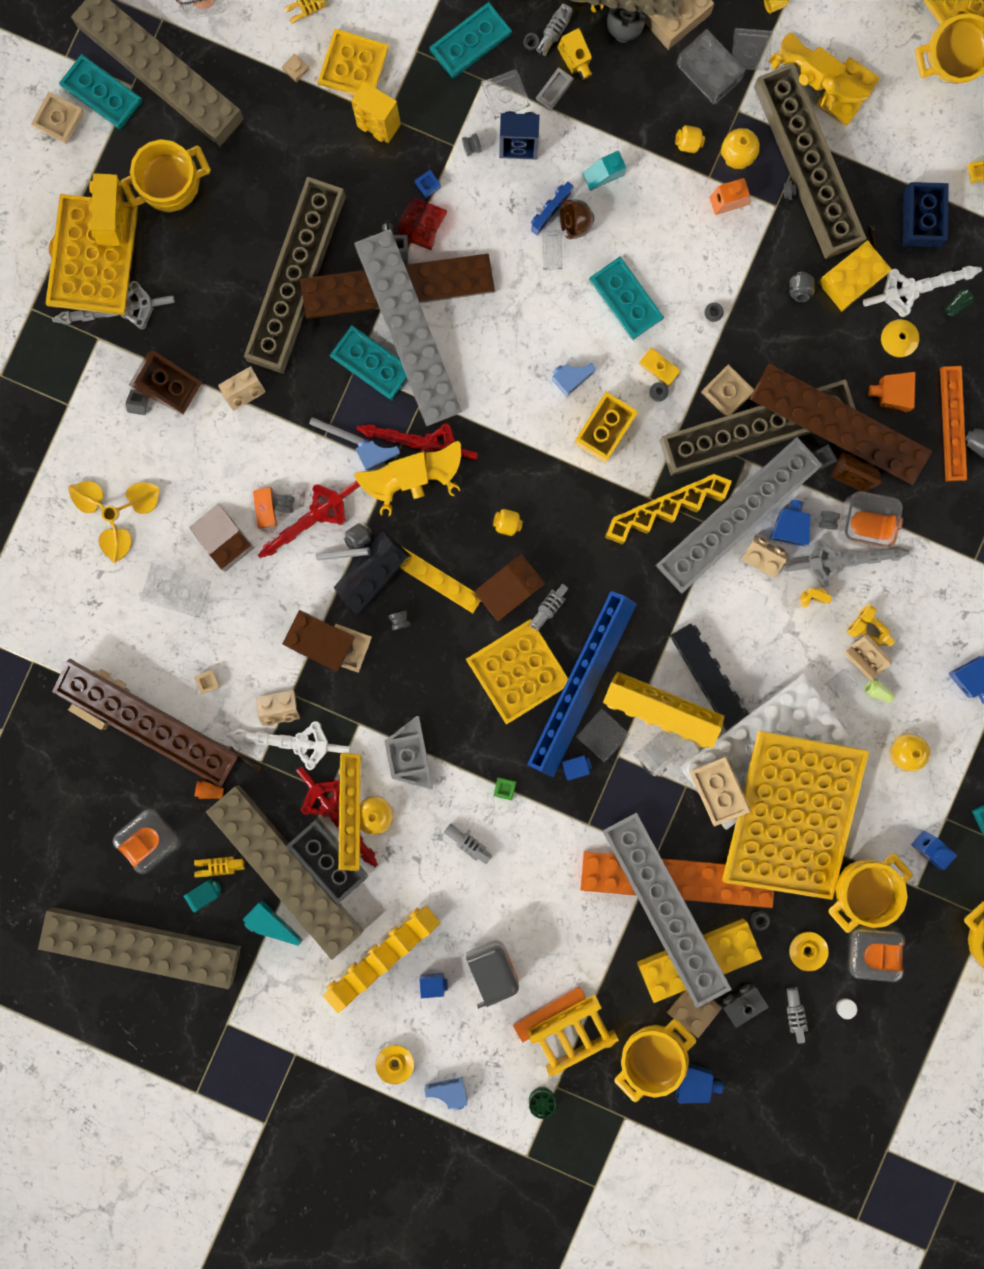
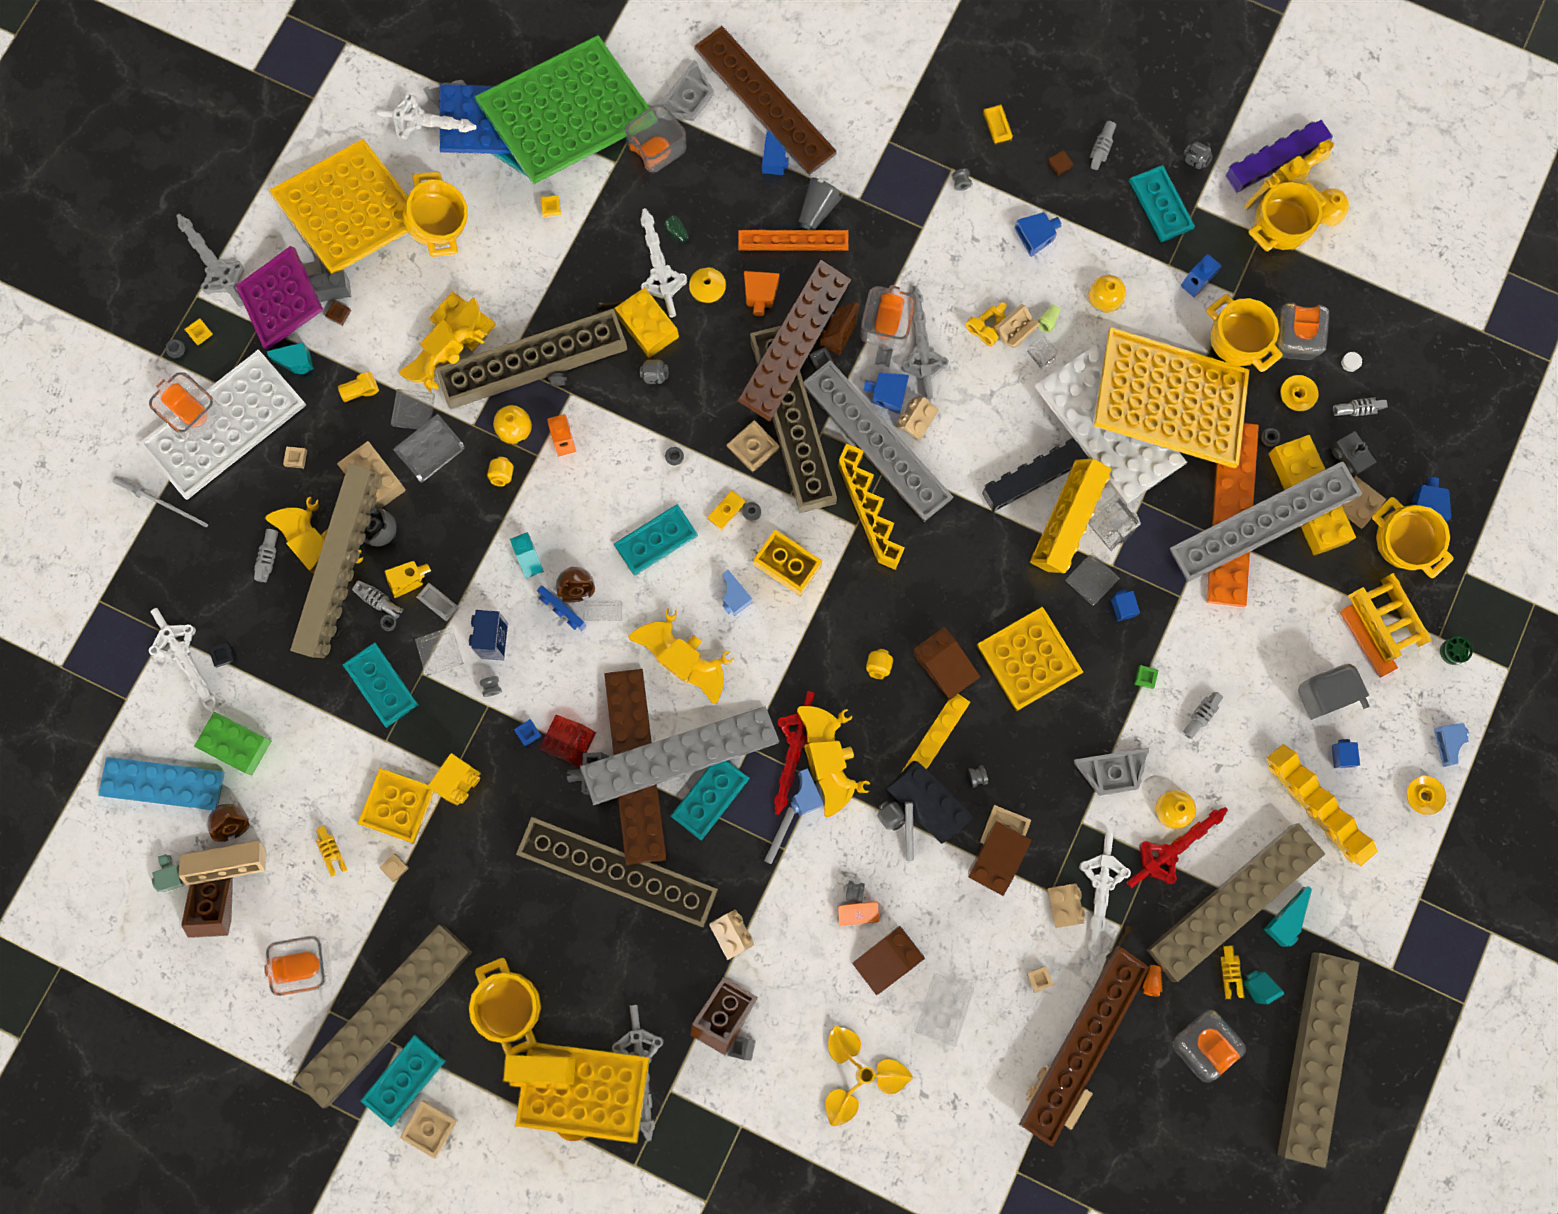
camera: 90 degrees left, 10 degrees down
red bar [258,480,360,559] -> none
dark grey brick [286,818,369,905] -> none
yellow plate [339,753,361,871] -> none
blue brick [527,591,637,777] -> none
light grey hinge [529,584,568,631] -> none
tan plate [690,756,751,826] -> none
yellow bracket [799,588,833,608] -> none
dark blue brick [902,182,949,247] -> none
none -> yellow torso [628,608,734,705]

